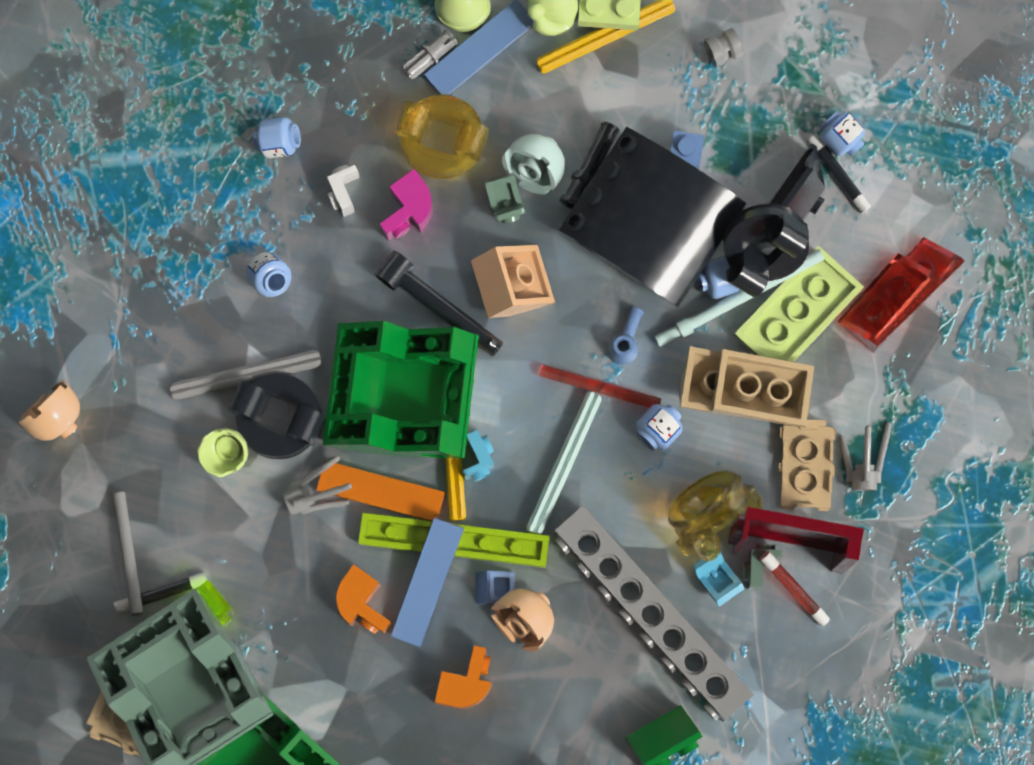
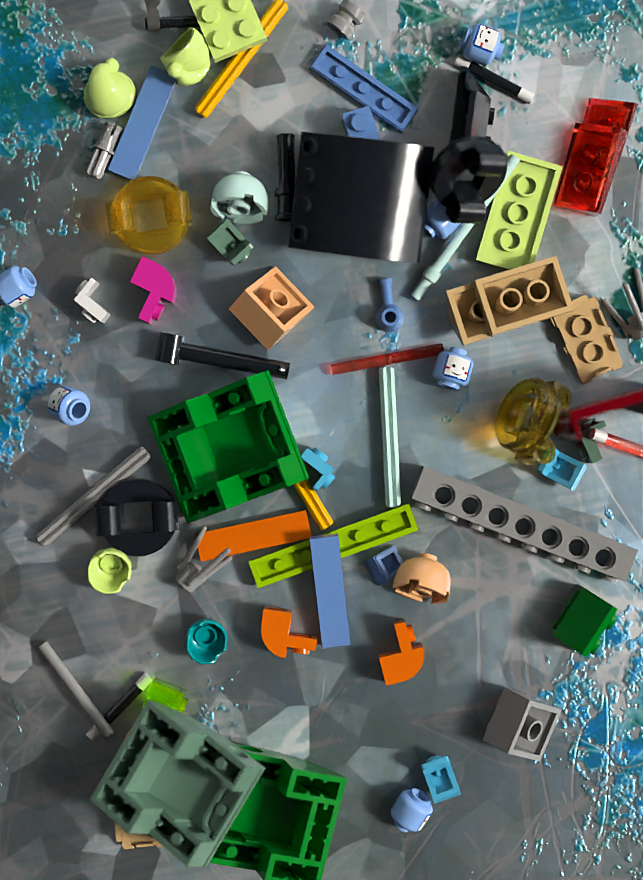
camera: 35 degrees left, 10 degrees up
none -> teal hair [184,618,227,664]
none -> medium blue tile [310,44,419,133]

